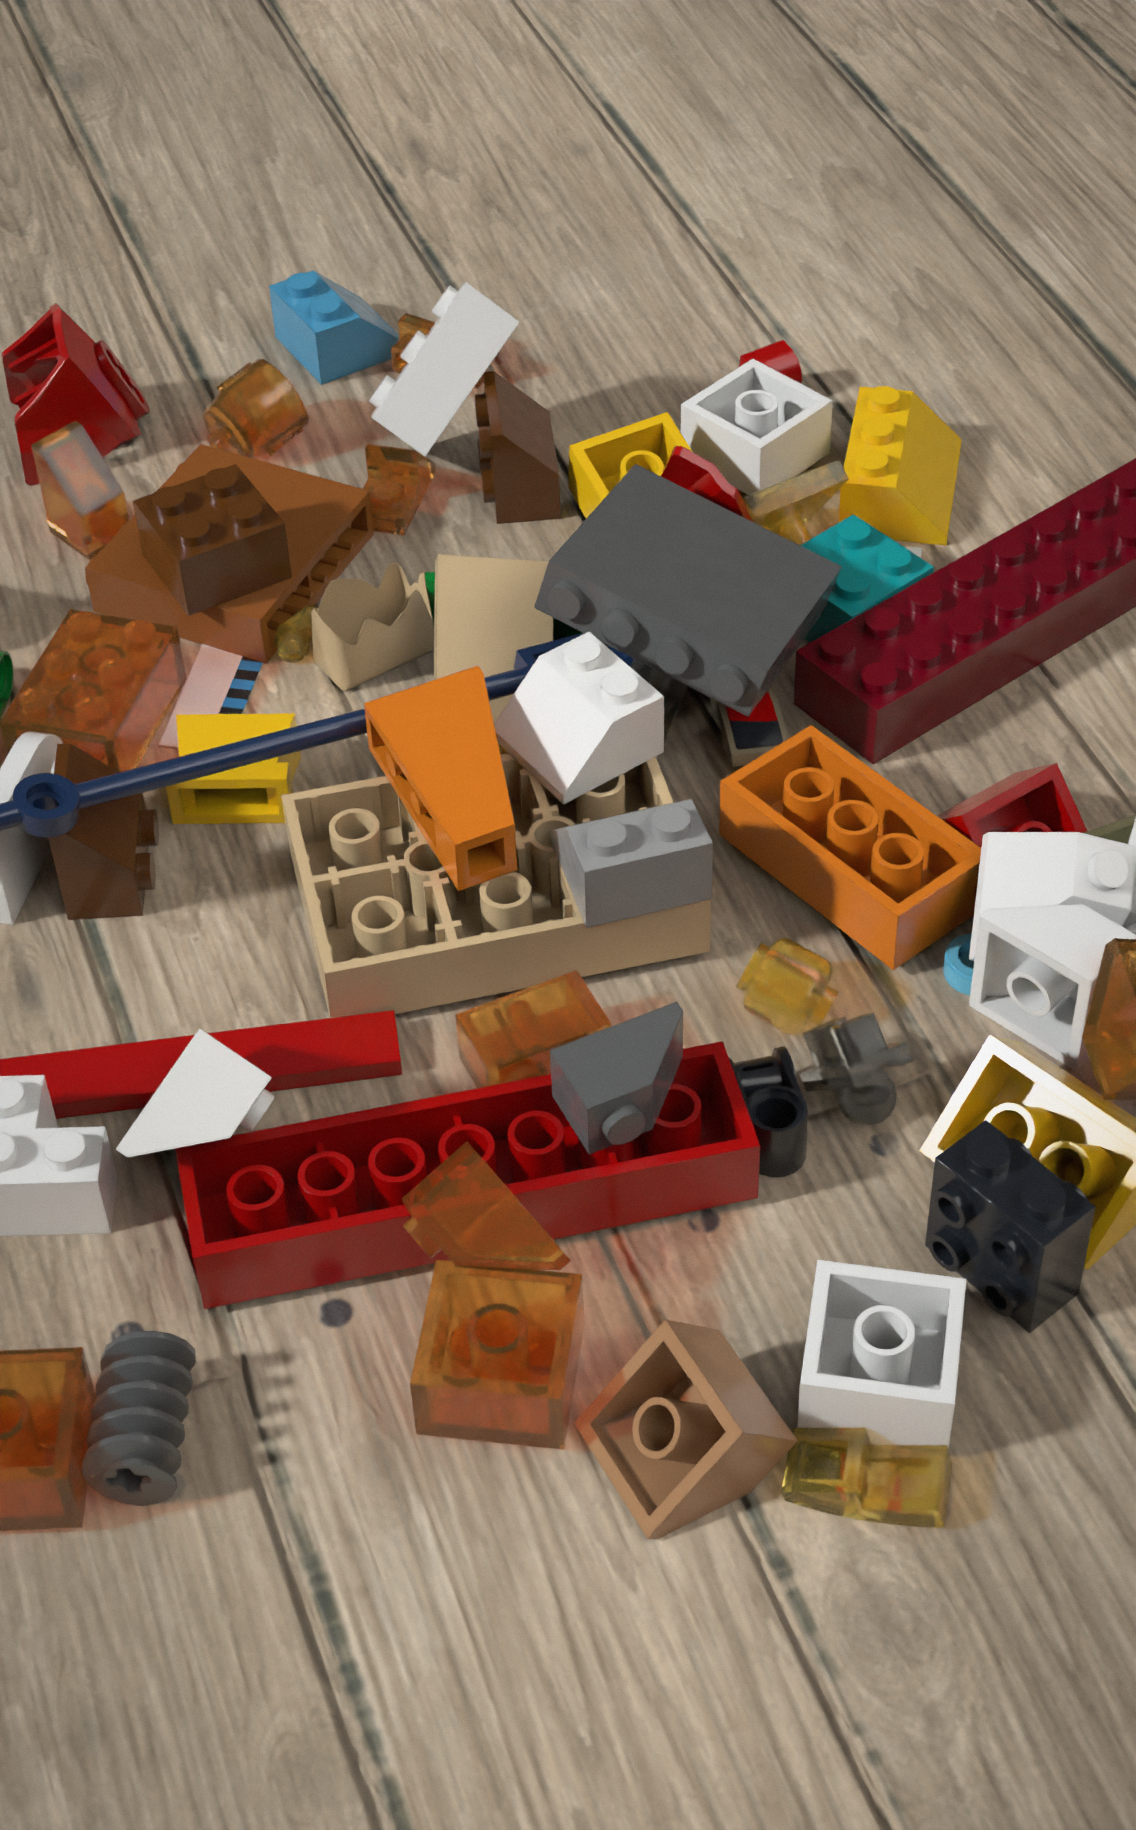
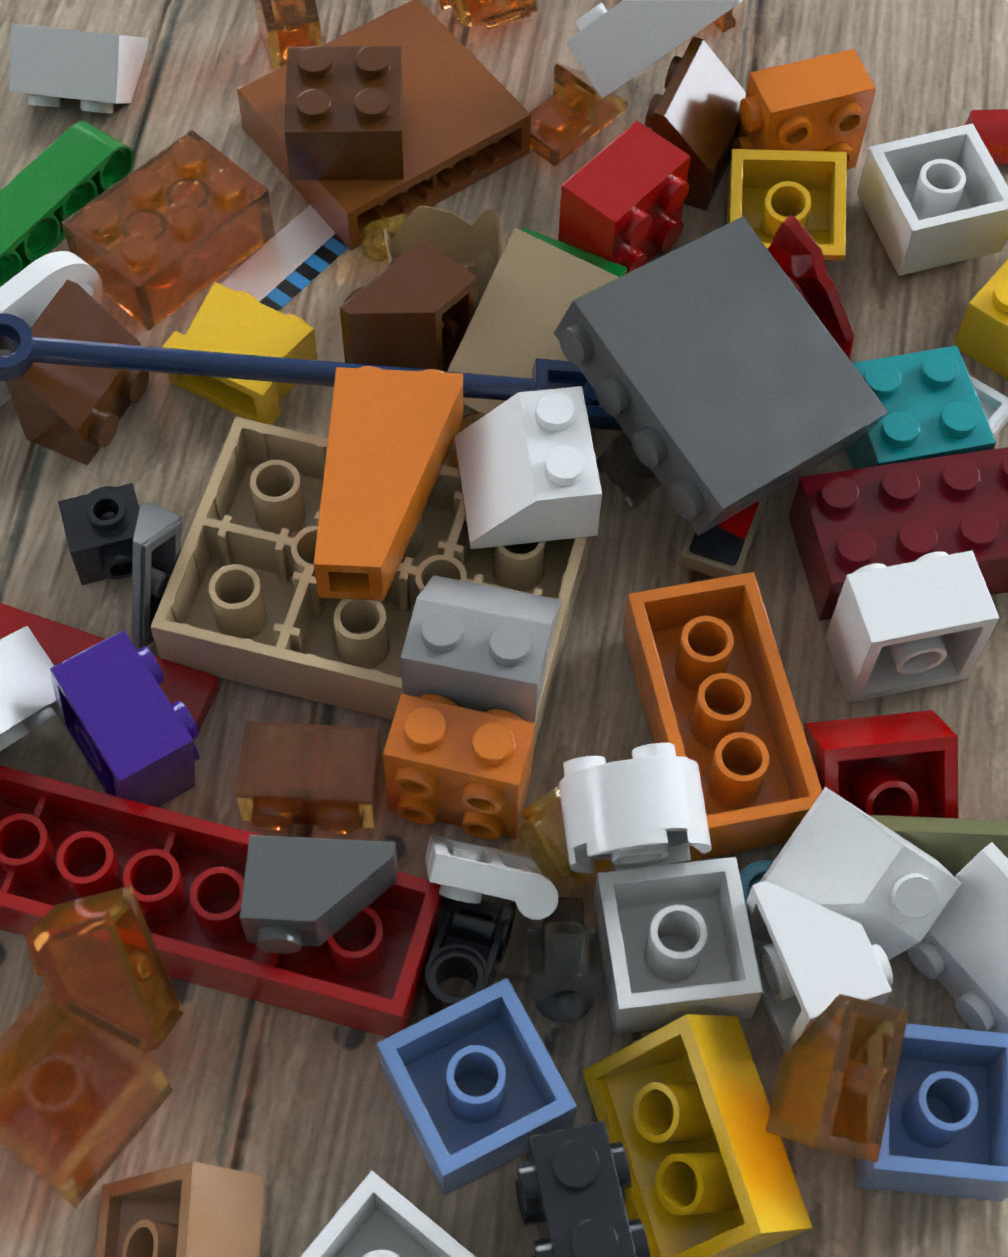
camera: 25 degrees right, 15 degrees up
clear yellow tile [743,460,849,545] -> none
none -> dark purple brick [50,630,200,807]
none -> black brick [58,483,140,585]
none -> dark grey slope [132,502,182,650]
none -> reddish brown slope [339,238,478,371]
none -> medium blue brick [377,977,577,1196]
none -> orange brick [383,693,535,840]
none -> white plate [425,834,558,920]
none -> red brick [558,121,690,273]
none -> white brick [559,743,711,873]
none -> white brick [593,857,763,1035]
none -> orange brick [733,49,876,169]
none -> white brick [825,551,999,703]

